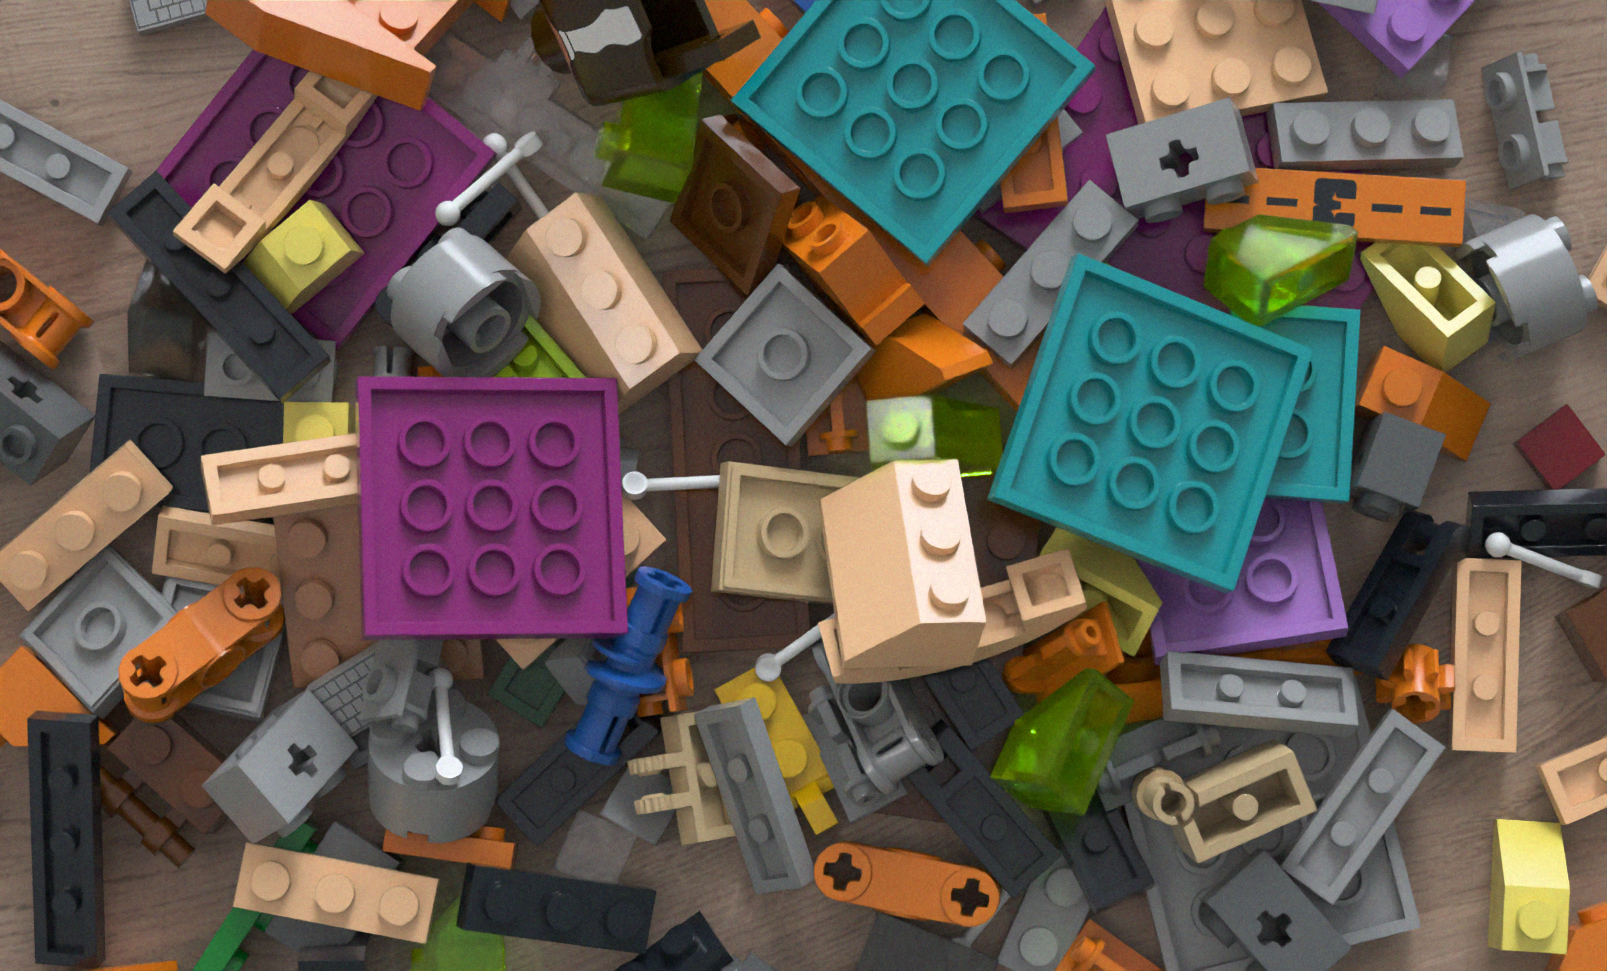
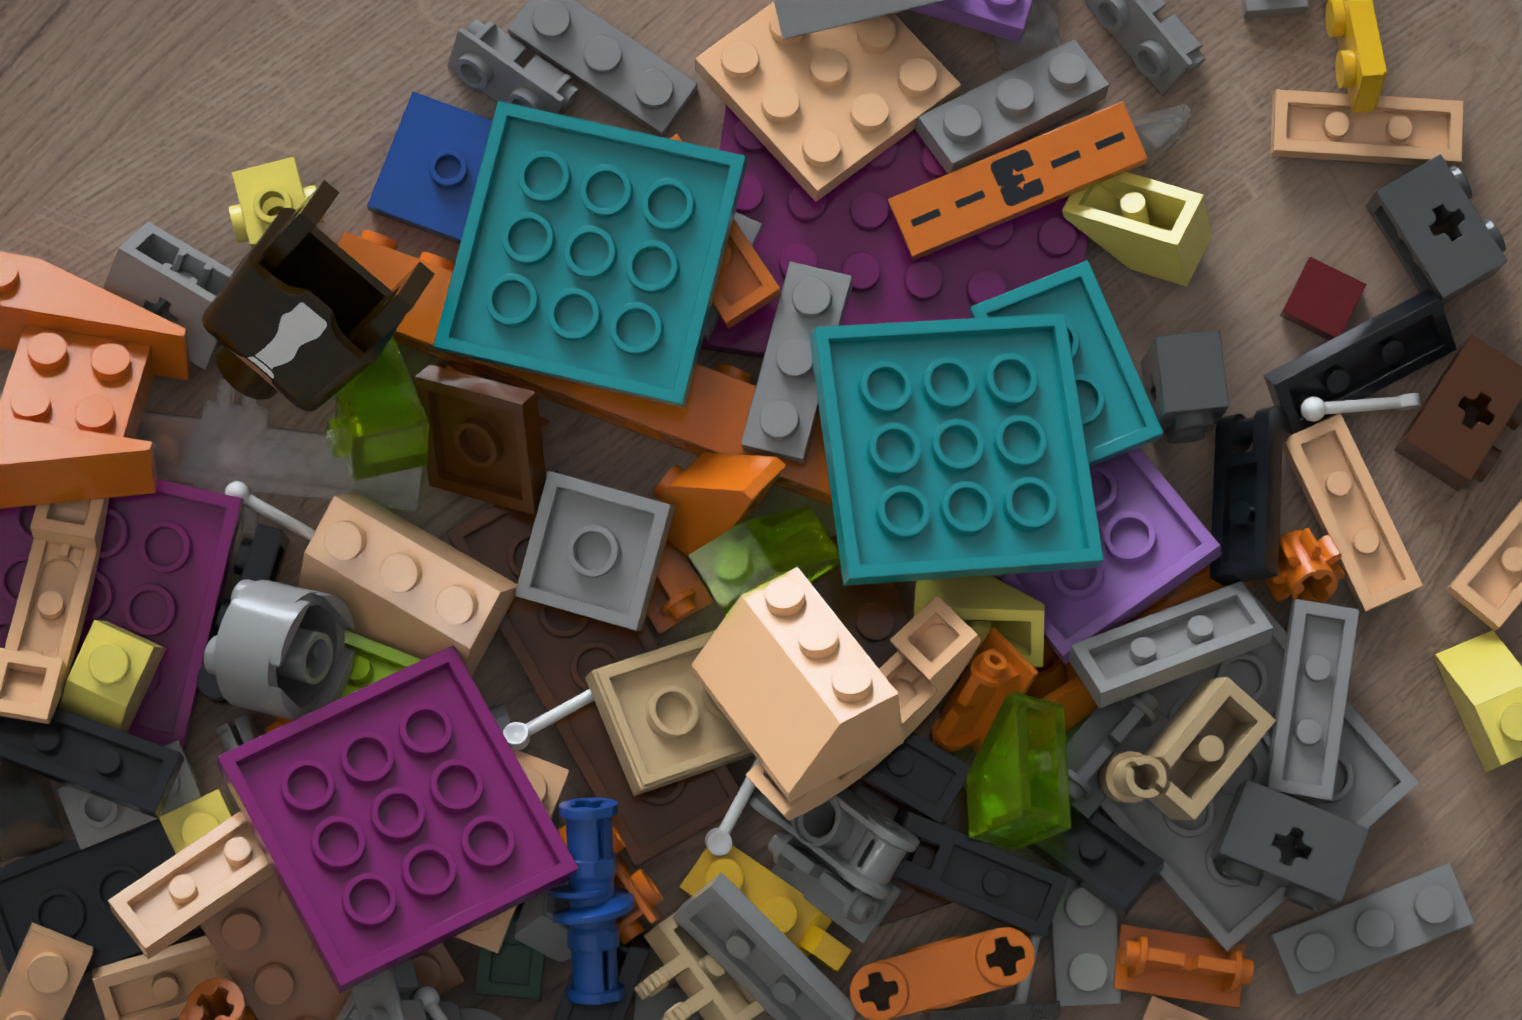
camera: 30 degrees left, 5 degrees down
white hinge [435,132,543,226] -> none
orange hips [782,194,925,346] -> none
light grey brick [1106,97,1259,223] -> none
clear neon green slope [1203,214,1358,327] -> none
orange slope [1354,346,1491,462] -> none
light grey brick [1455,214,1598,362] -> none

